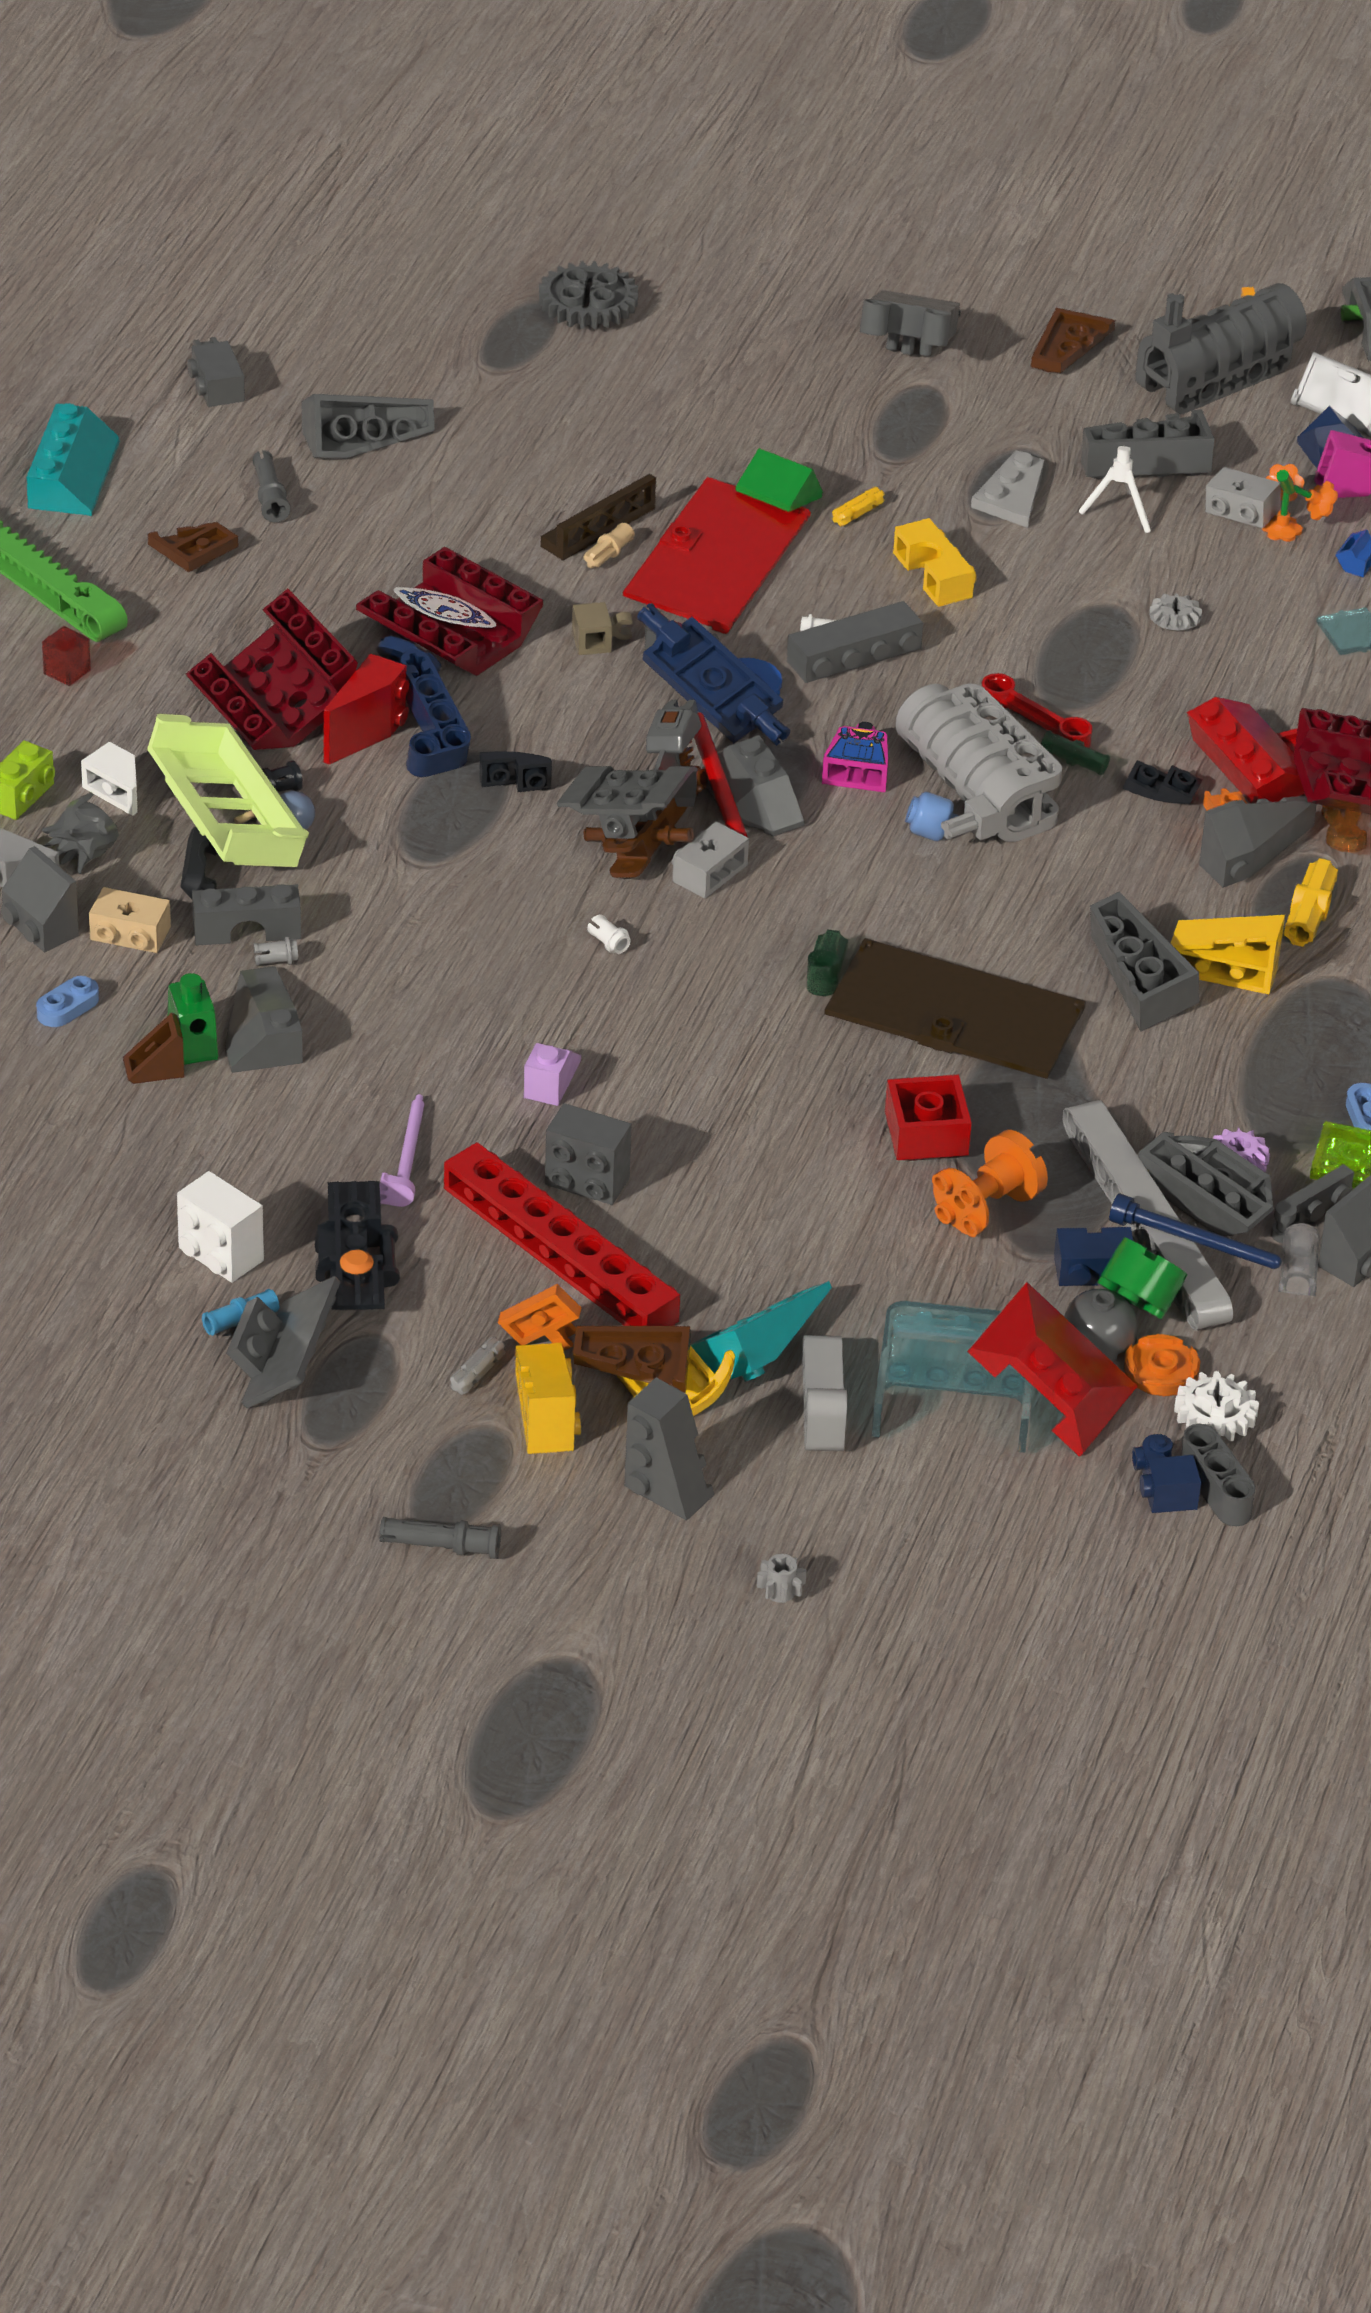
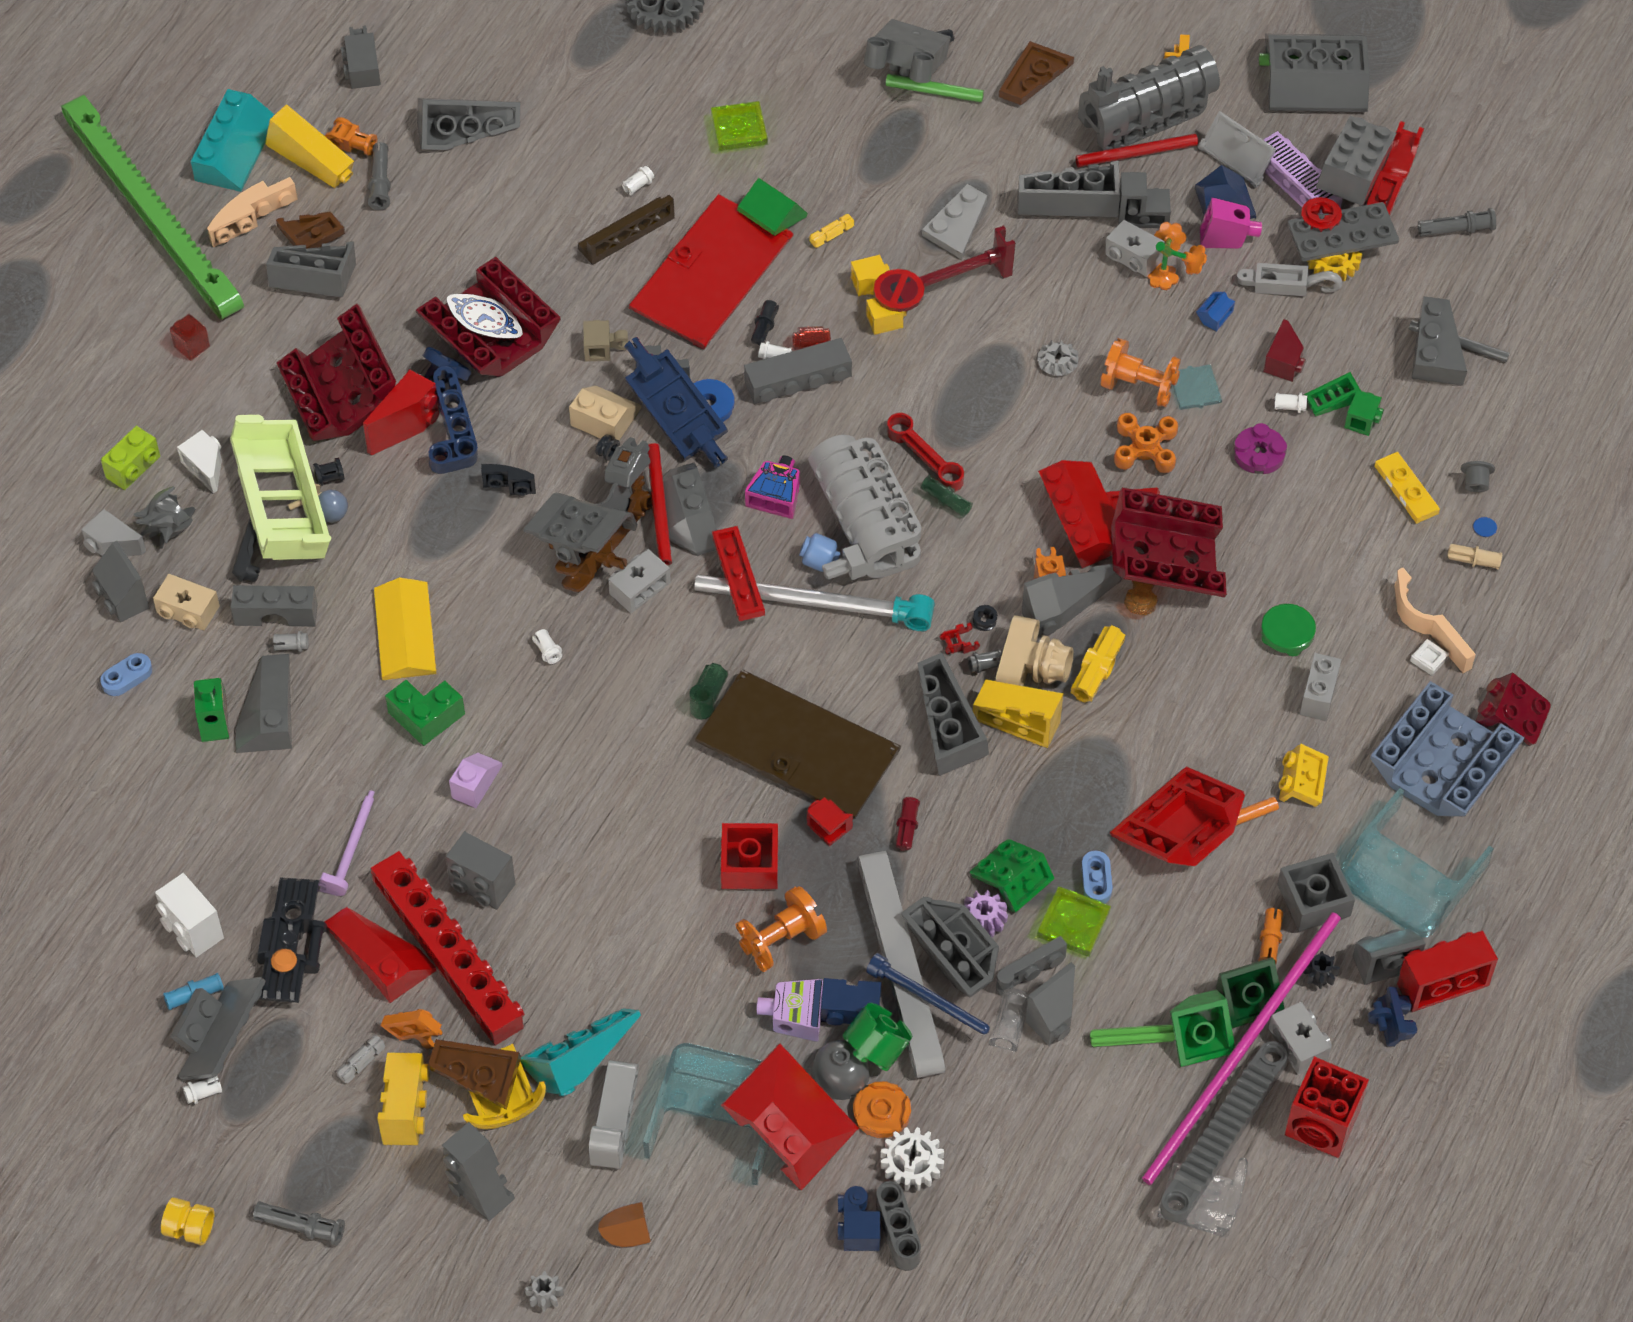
camera: 10 degrees right, 15 degrees up
reddish brown slope [123,1012,184,1084] -> none
tan axle [584,523,635,569] -> none
white plant [1079,446,1151,533] -> none
black slope [1123,760,1203,804] -> none
none -> yellow wheel [161,1197,215,1245]
none -> white pin [183,1076,222,1104]
none -> light nougat slope [207,177,298,247]
none -> yellow slope [265,104,354,188]
none -> dark grey wedge [266,241,356,297]
none -> red wedge [324,907,437,1003]
none -> orange connector [325,117,377,156]
none -> yellow slope [374,577,437,680]
none -> green brick [385,680,465,746]
none -> tan slope [569,386,641,440]
none -> black bush [595,434,620,461]
none -> dark orange brick [598,1202,651,1247]
none -> white pin [621,166,654,196]
none -> flat silver piece [695,575,935,631]
none -> clear neon green plate [711,101,768,151]
none -> red tile [712,525,765,621]
none -> black axle [751,300,779,346]
none -> lavender torso [757,979,823,1041]
none -> clear red brick [792,326,831,350]
none -> red window [807,797,853,846]
none -> dark red piece [873,225,1016,312]
none -> bright green piece [886,74,984,103]
none -> dark red axle [895,797,920,851]
none -> red piece [939,623,980,654]
none -> dark grey pin [967,649,1002,674]
none -> green bracket [970,839,1055,913]
none -> black bush [973,605,998,631]
none -> tan beam [995,615,1074,686]
none -> red piece [1075,134,1198,168]
none -> orange piece [1101,338,1181,407]
none -> orange gear [1114,413,1178,473]
none -> dark grey brick [1118,172,1171,228]

